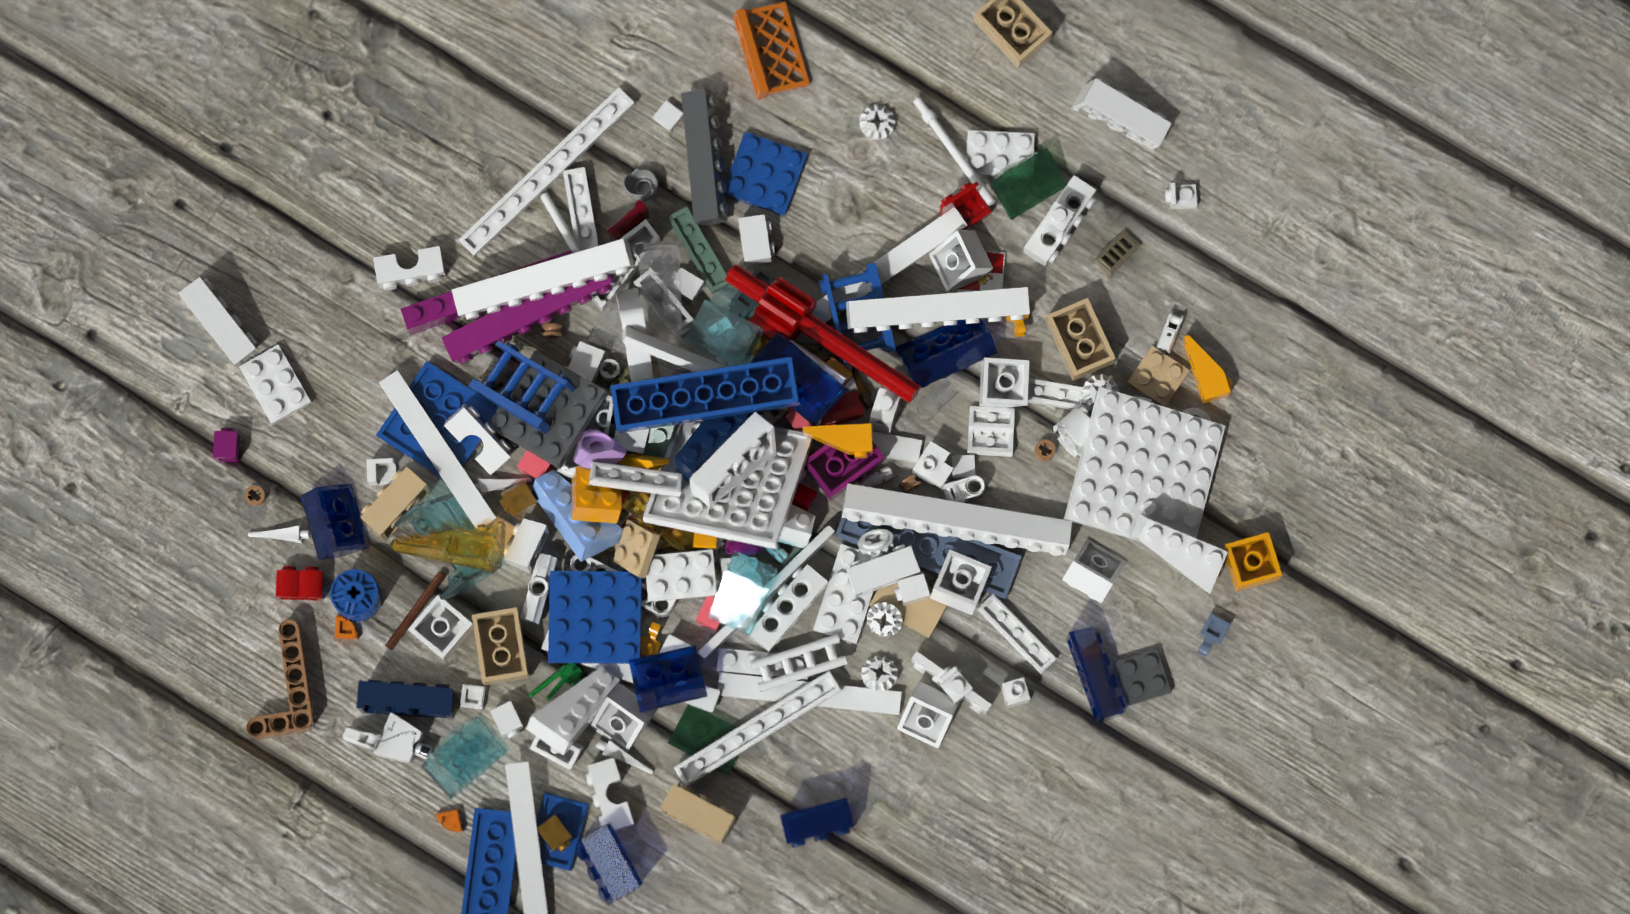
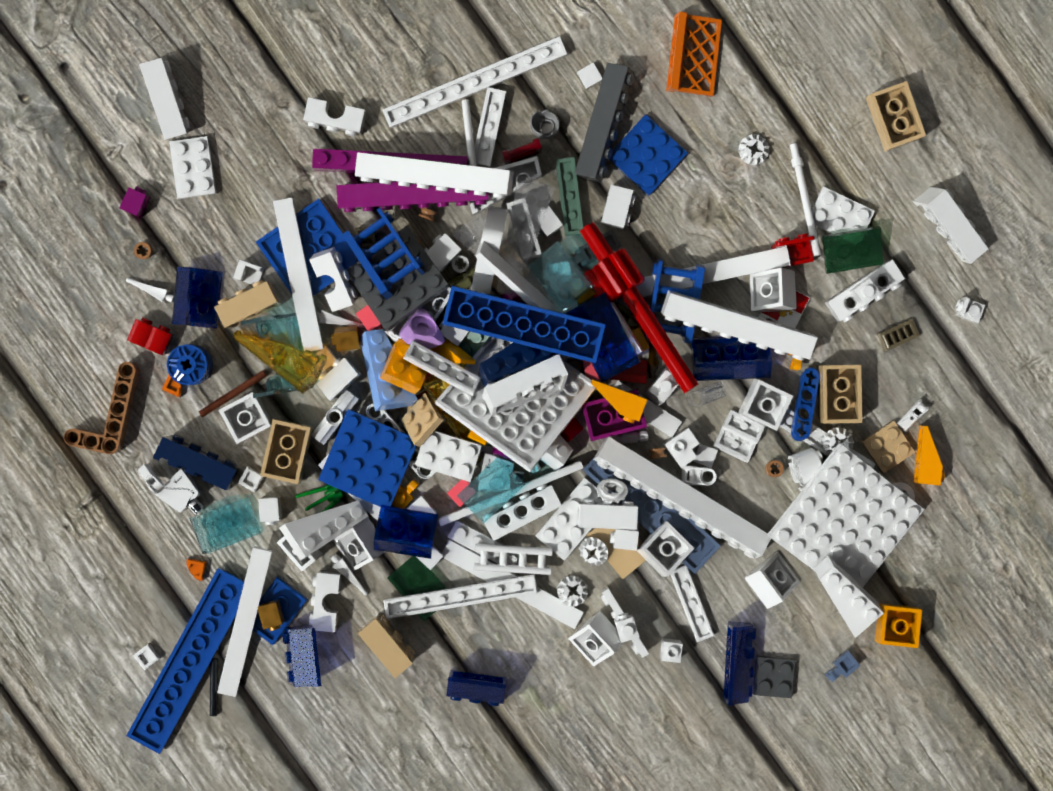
camera: 25 degrees right, 10 degrees up
none -> blue beam [791,368,820,441]

